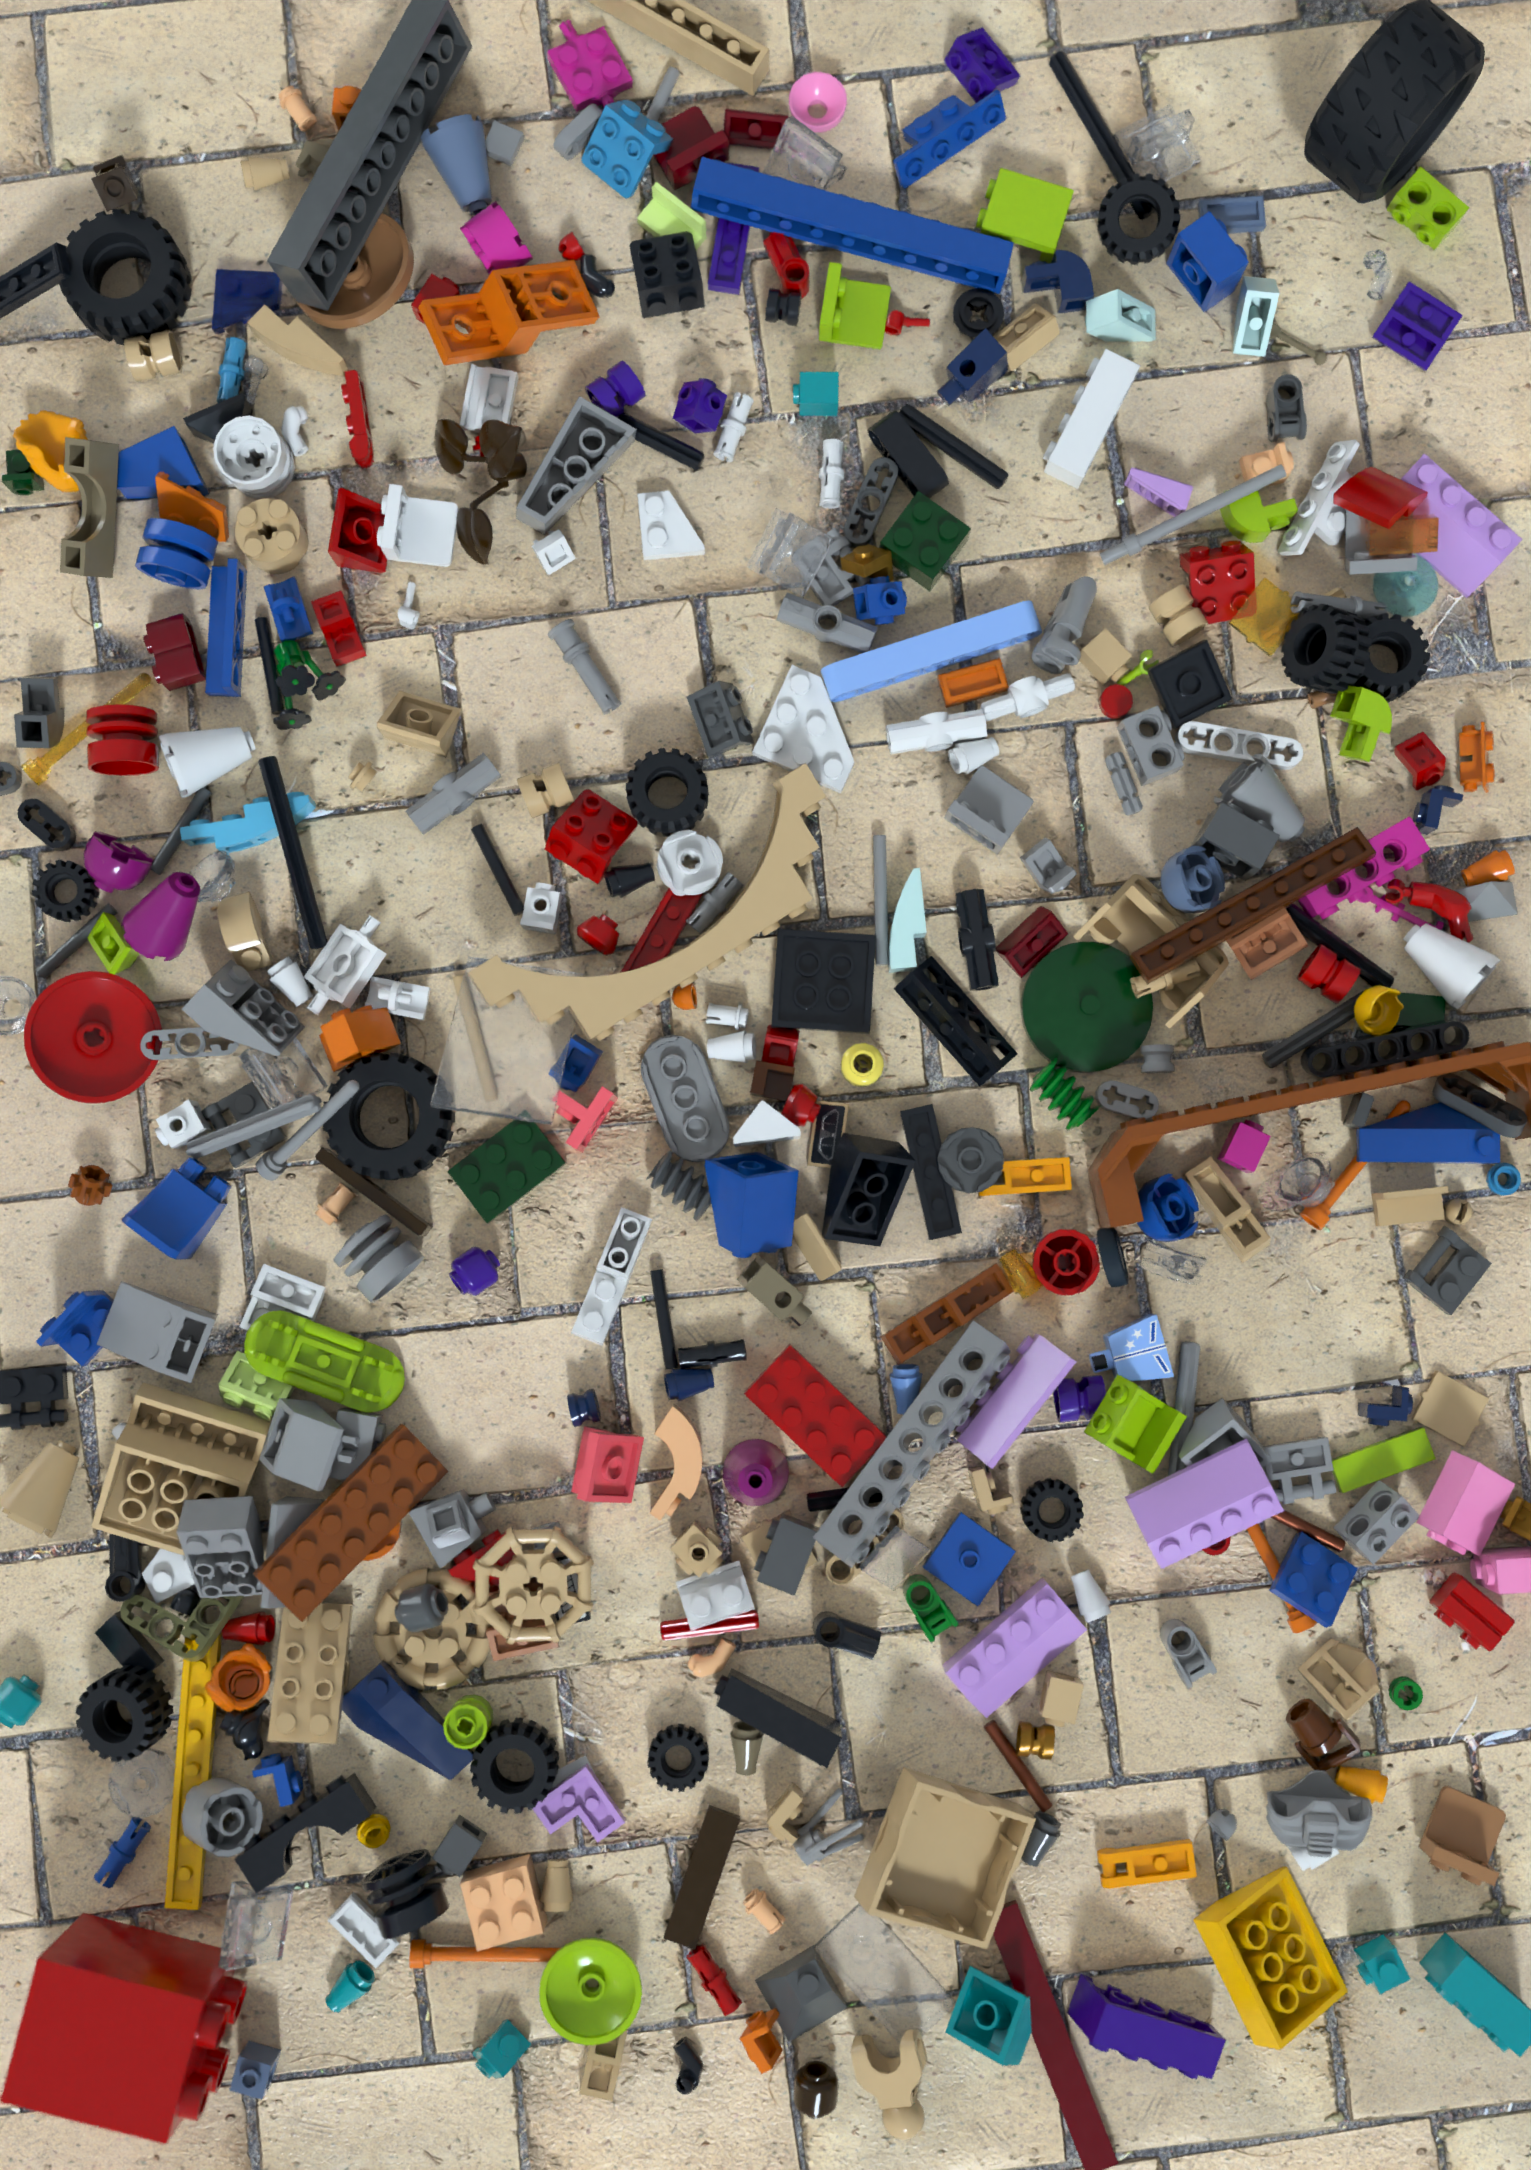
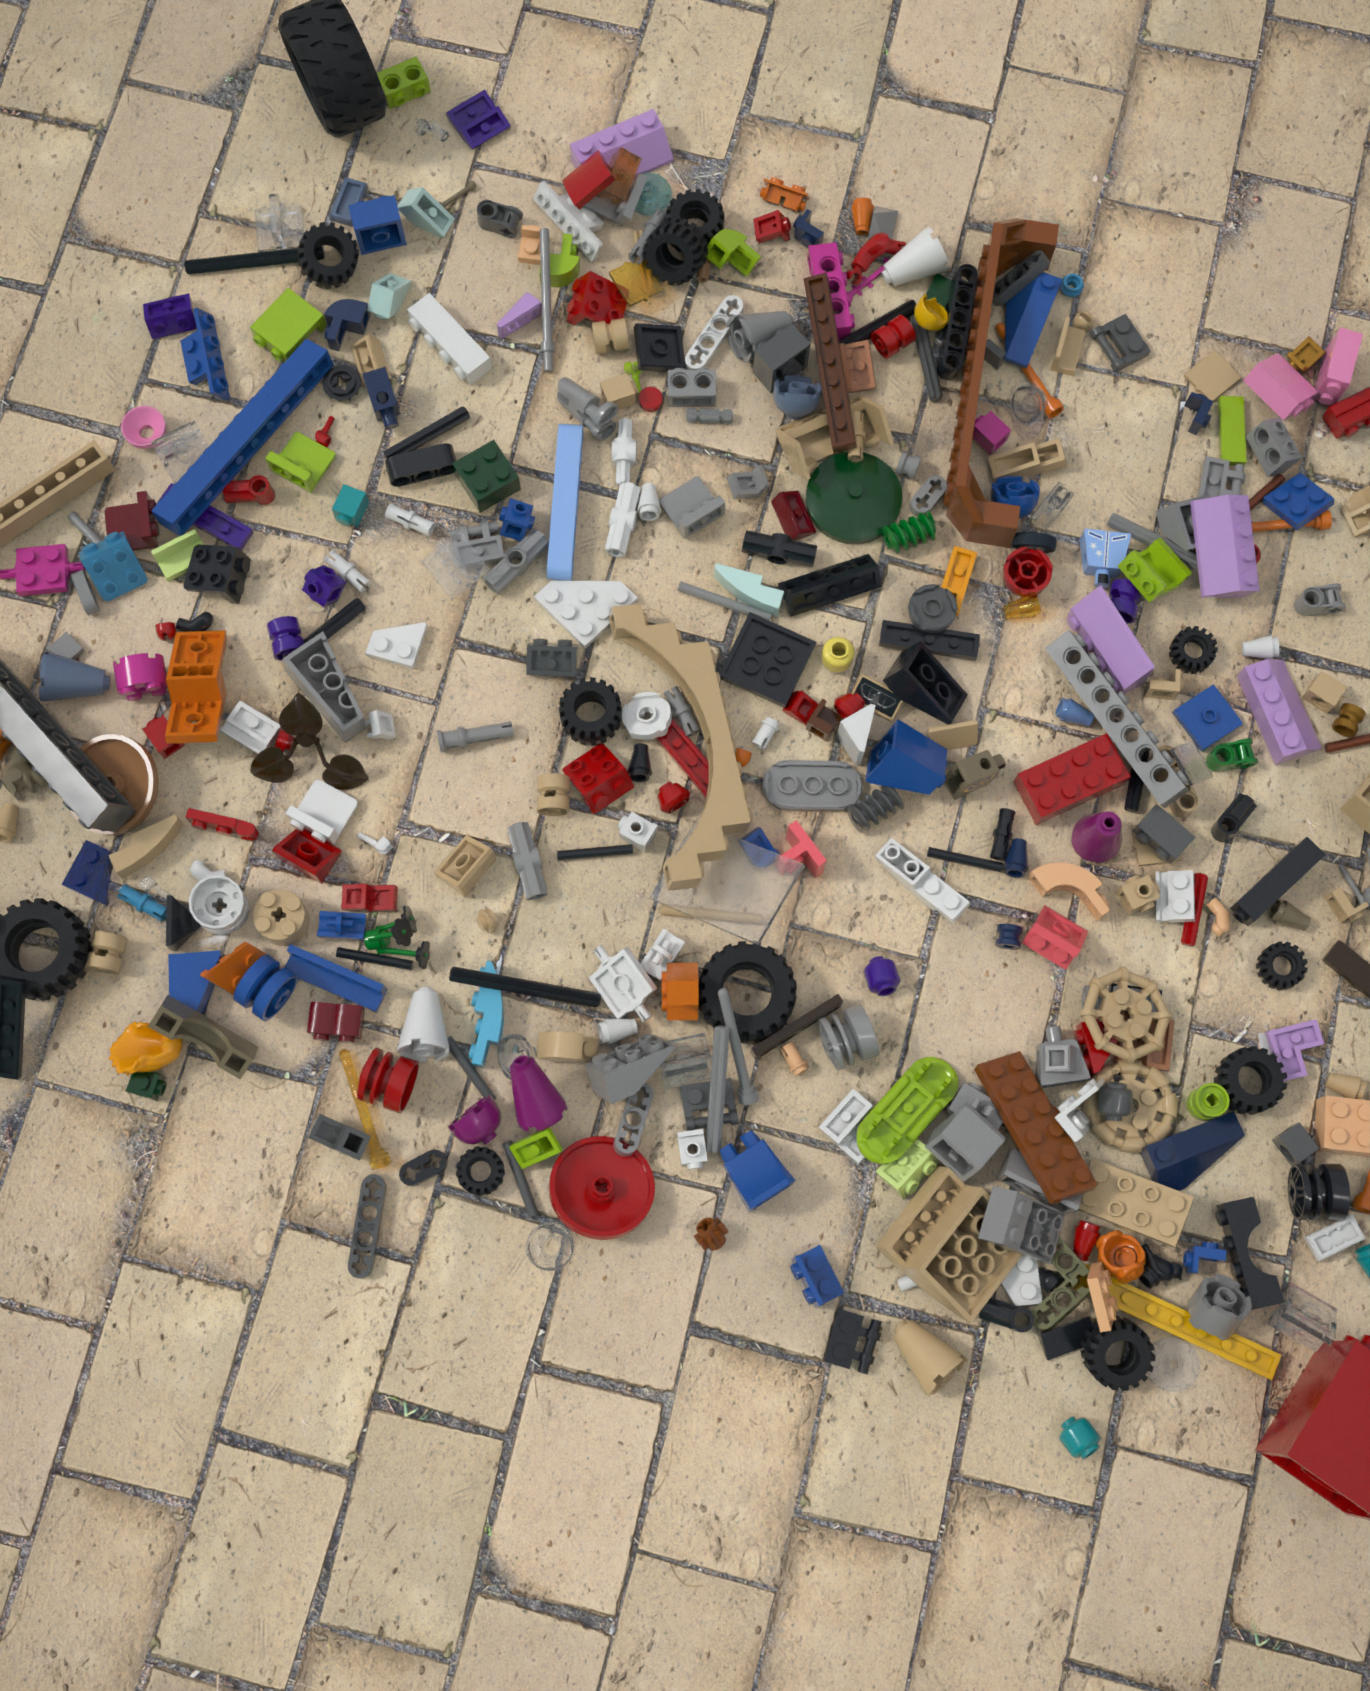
camera: 70 degrees left, 10 degrees down
blue pin [94,1817,151,1888] -> none
light grey slope [97,1281,218,1383] -> none
yellow plate [356,1814,391,1848] -> none
dark green plate [447,1111,567,1224] -> none
white cone [707,1030,756,1063] -> none
dark red slope [723,108,789,151] -> none
black wheel [765,288,802,326] -> none
pearl gold bracket [841,544,893,582] -> none
dark grey beam [843,457,898,548] -> none
dark orange slope [880,1263,1014,1365] -> none
orange tile [937,658,1009,708] -> none
none -> white bracket [1054,1078,1105,1143]
none -> light nougat plate [1087,1262,1118,1332]

